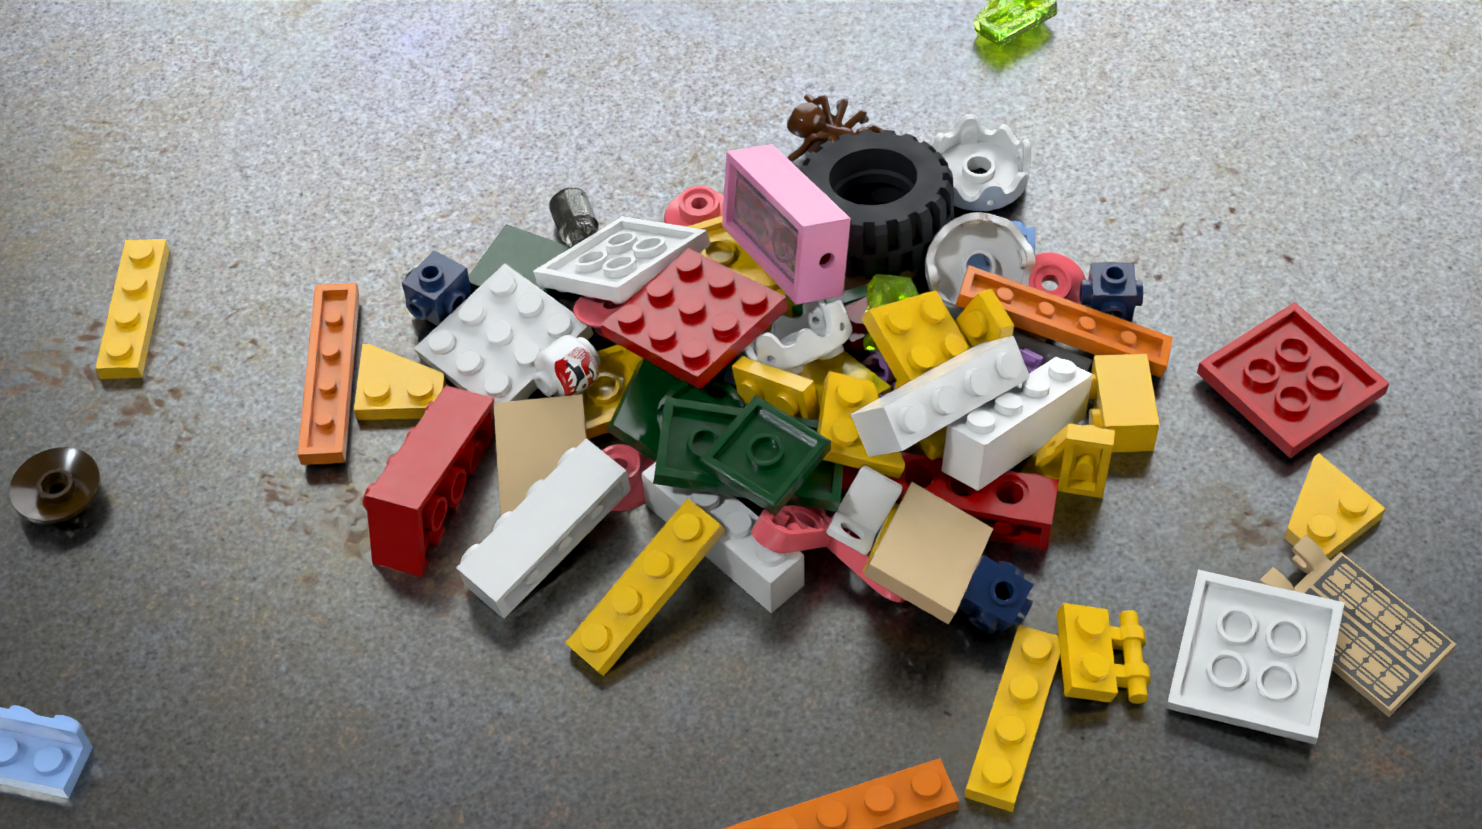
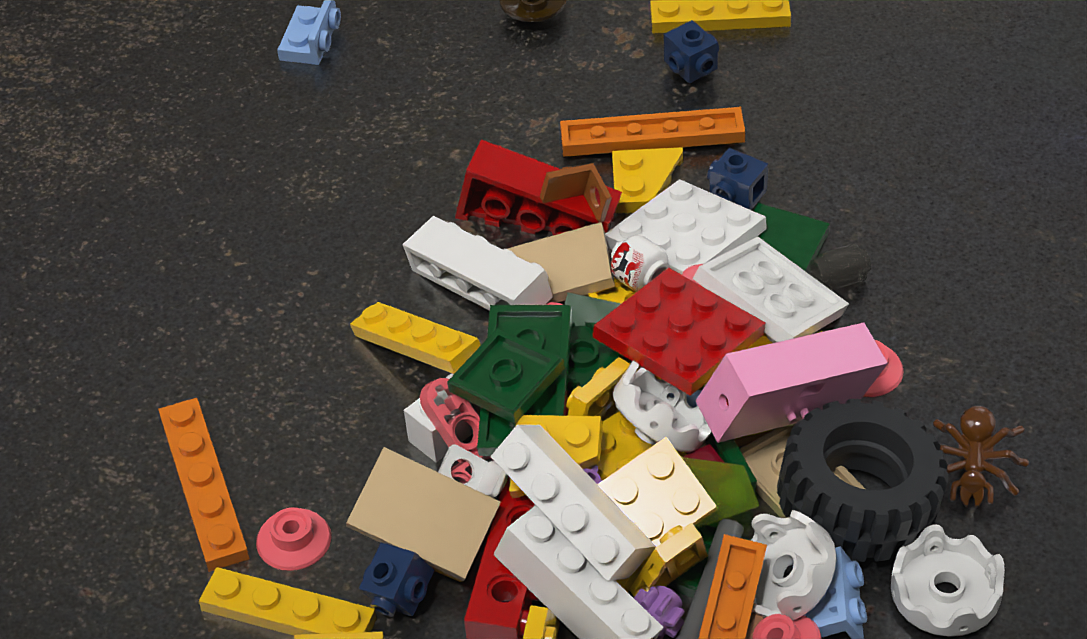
camera: 90 degrees right, 5 degrees down
none -> coral piece [256,507,331,571]
none -> dark orange bracket [540,163,612,222]
none -> dark blue brick [664,20,719,83]

